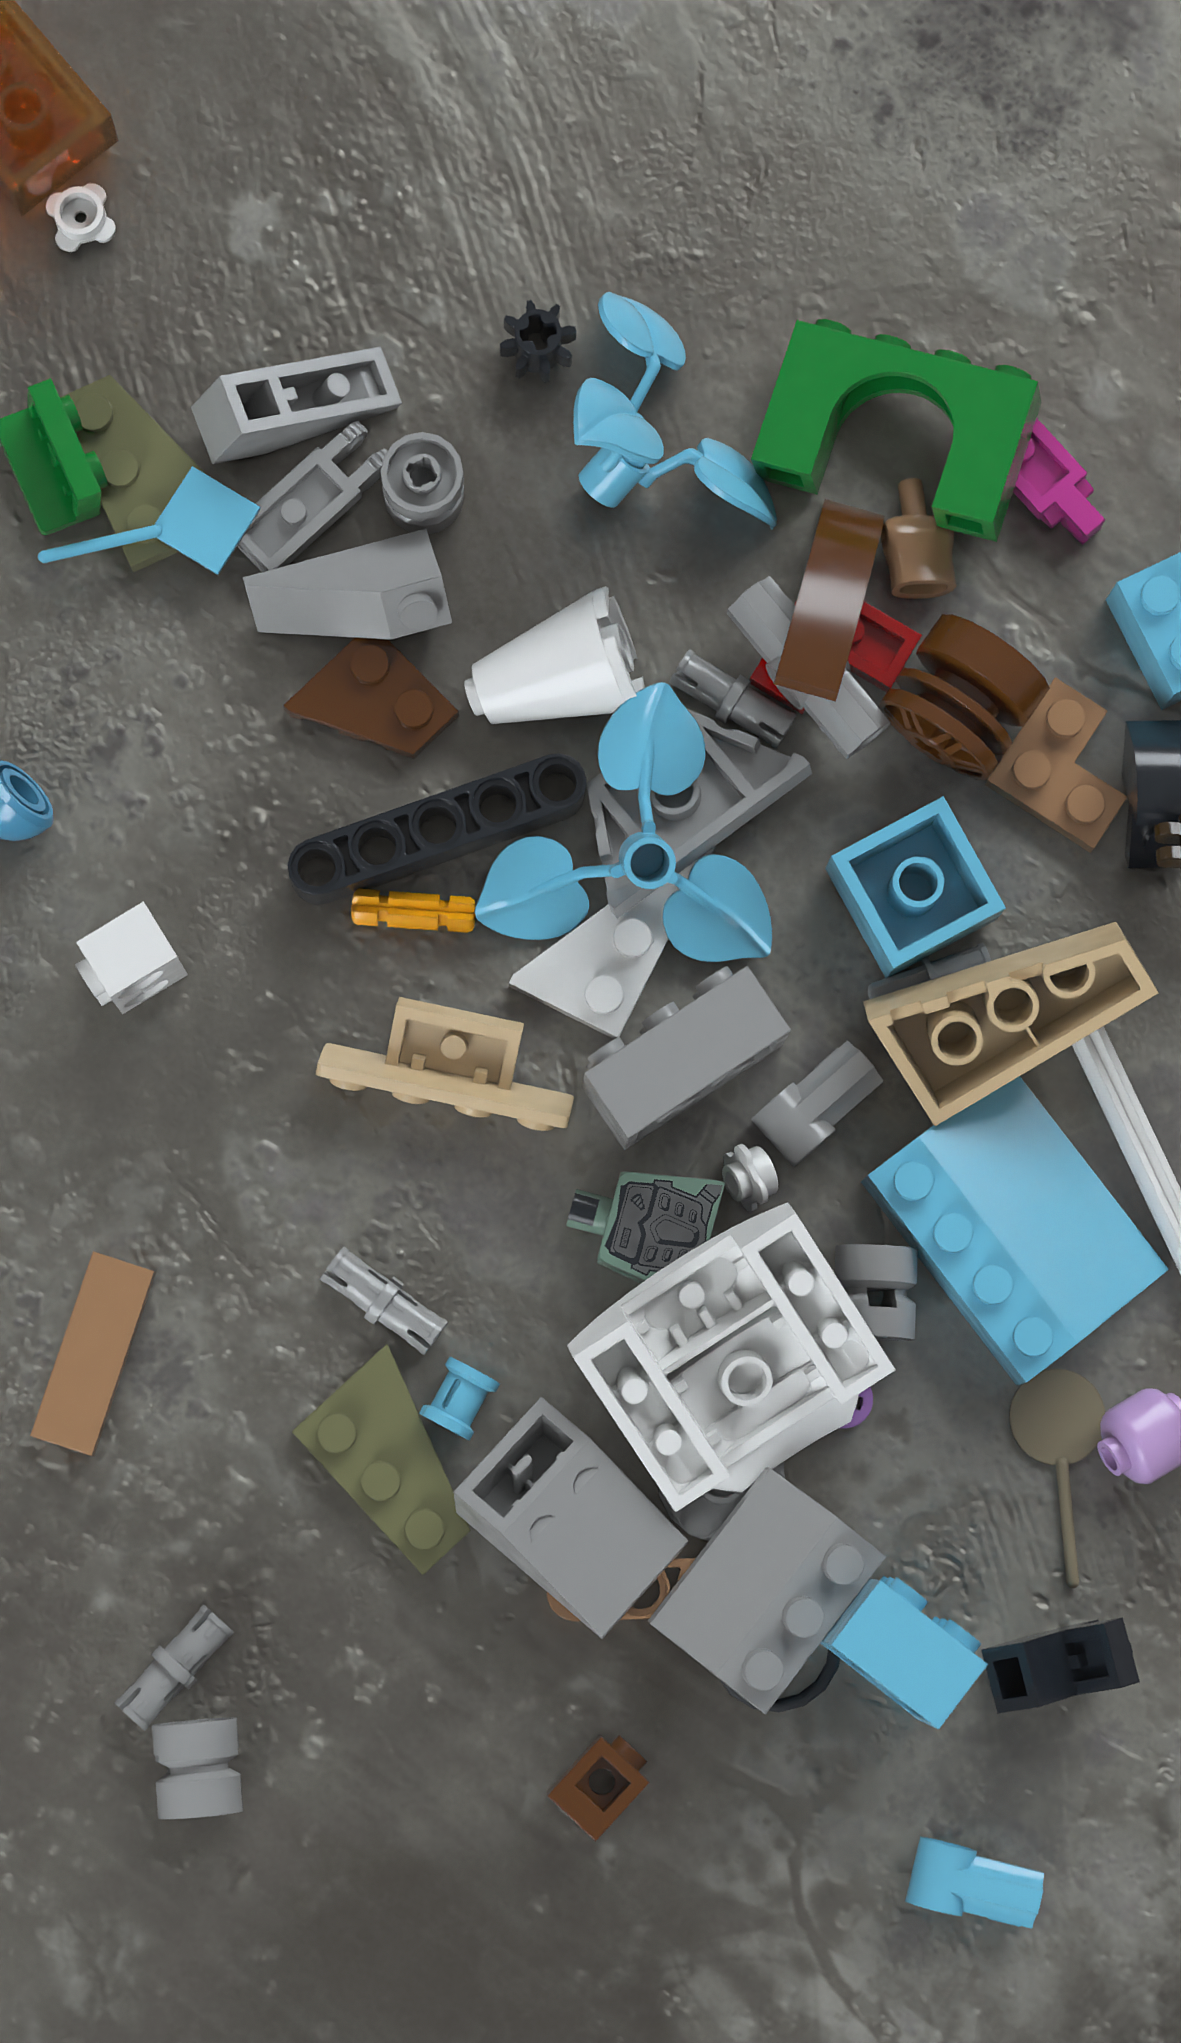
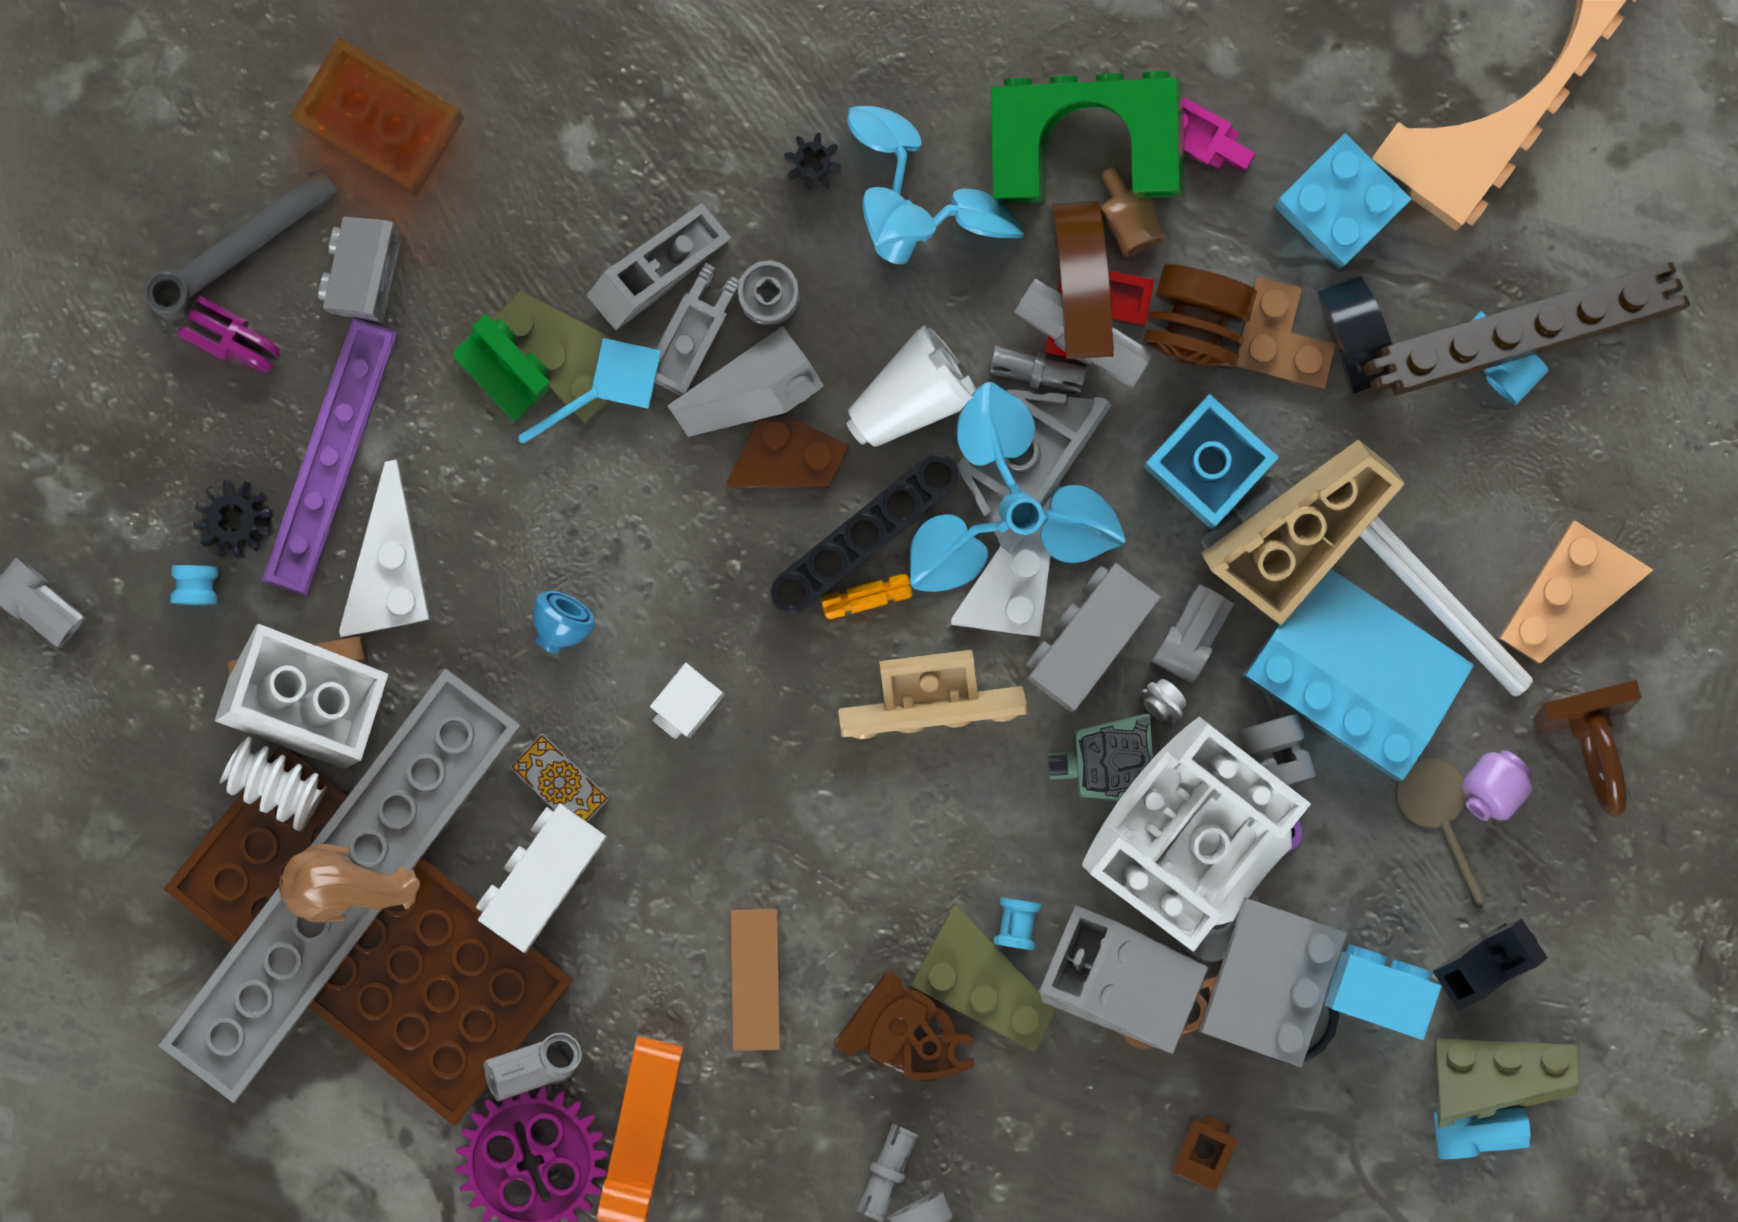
camera: 15 degrees left, 5 degrees up
white plate [46,183,116,252] -> none
light grey pin [320,1246,448,1355] -> none
none -> reddish brown piece [833,967,974,1081]
none -> olive wing [1434,1039,1580,1129]

